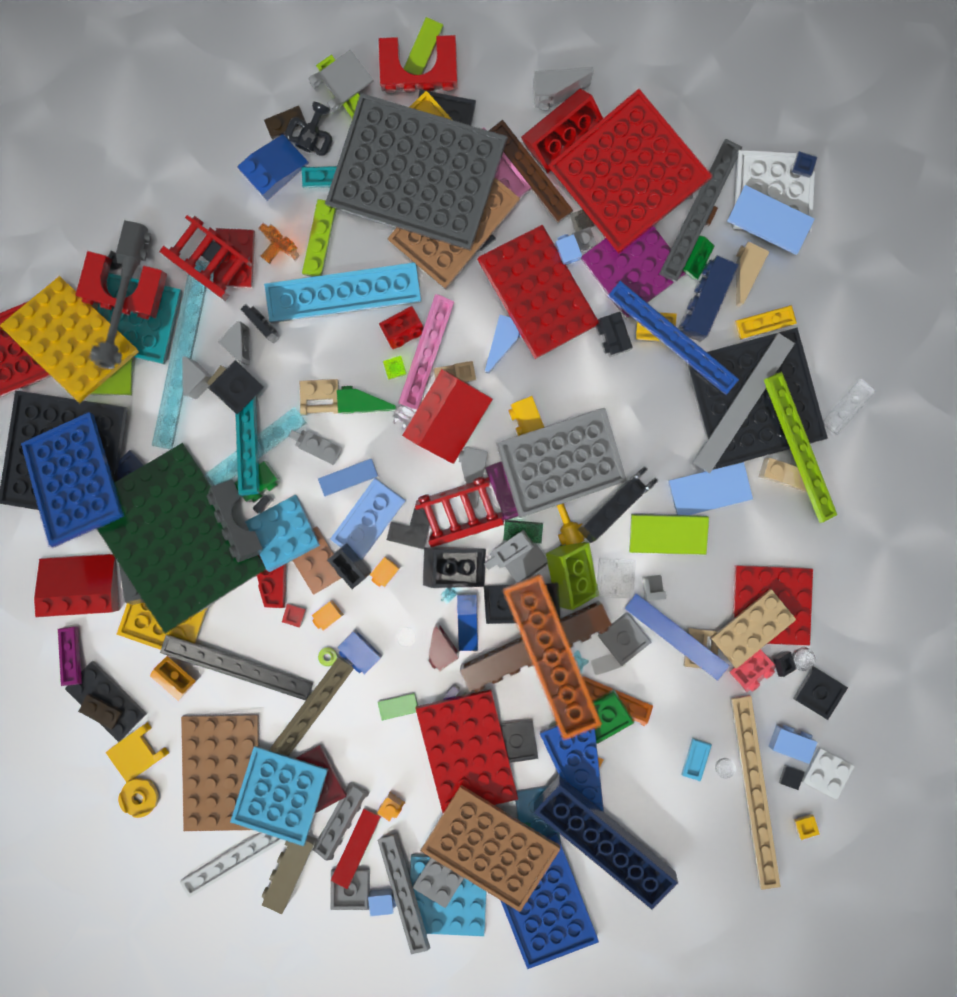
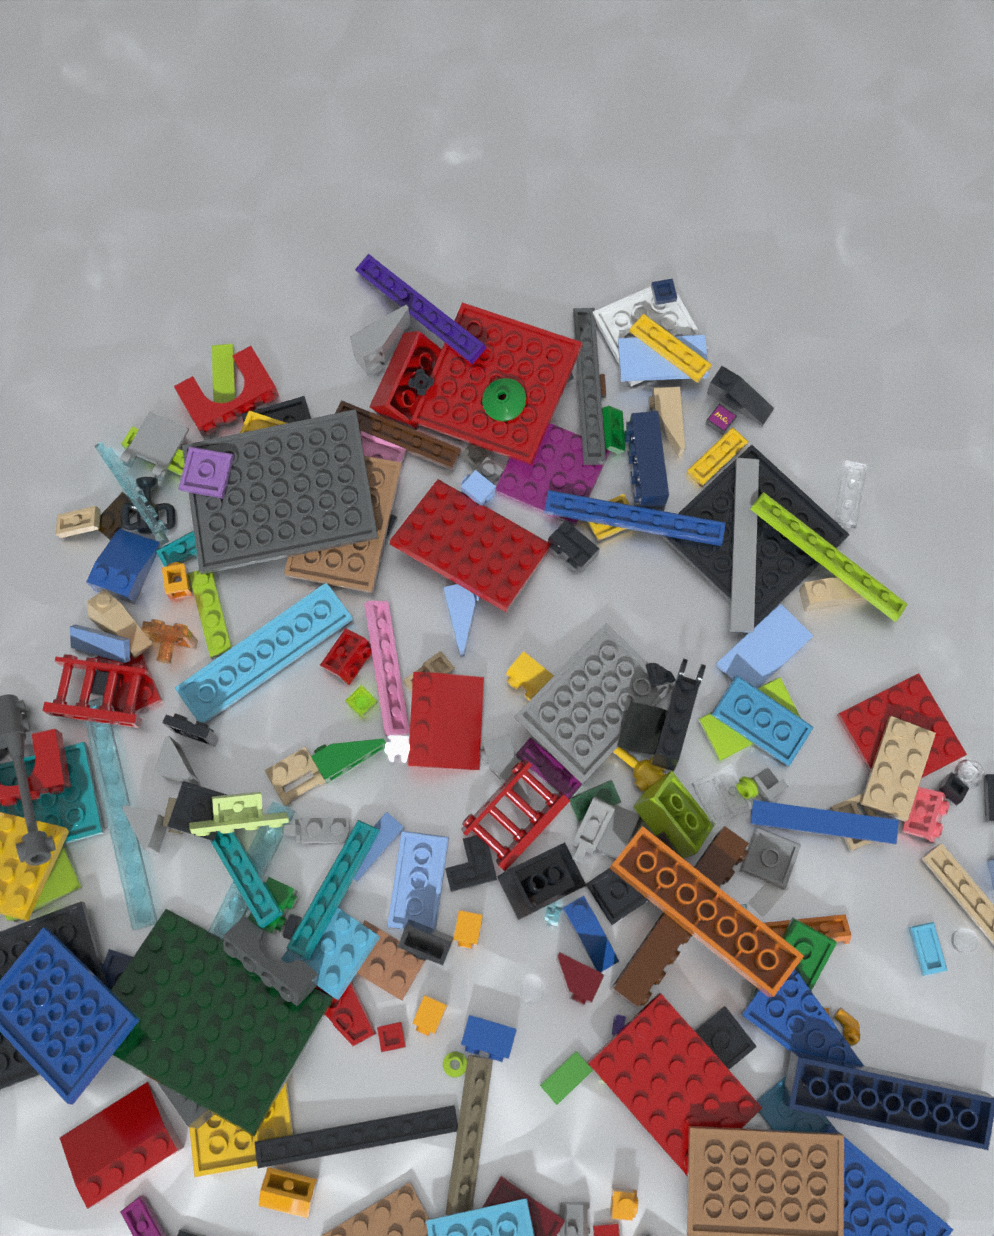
camera: 30 degrees left, 15 degrees down
none -> tan plate [55,506,101,538]
none -> medium blue tile [70,624,130,663]
none -> tan slope [87,589,153,658]
none -> clear light blue plate [95,442,169,546]
none -> light orange brick [162,562,193,600]
none -> medium lavender tile [178,447,234,499]
none -> yellowish green bracket [189,791,289,836]
none -> teal tile [286,820,380,960]
none -> dark purple plate [355,254,487,364]
none -> black plate [408,369,434,396]
none -> green dish [482,378,526,421]
none -> pearl dark grey tile [617,701,667,755]
none -> yellow tile [629,313,712,383]
none -> black tile [645,663,676,687]
none -> magenta tile [706,404,737,435]
none -> black slope [707,366,774,427]
none -> dark azure tile [710,675,814,766]
none -> lime plate [736,776,758,799]
none -> light orange arm [833,1007,860,1046]

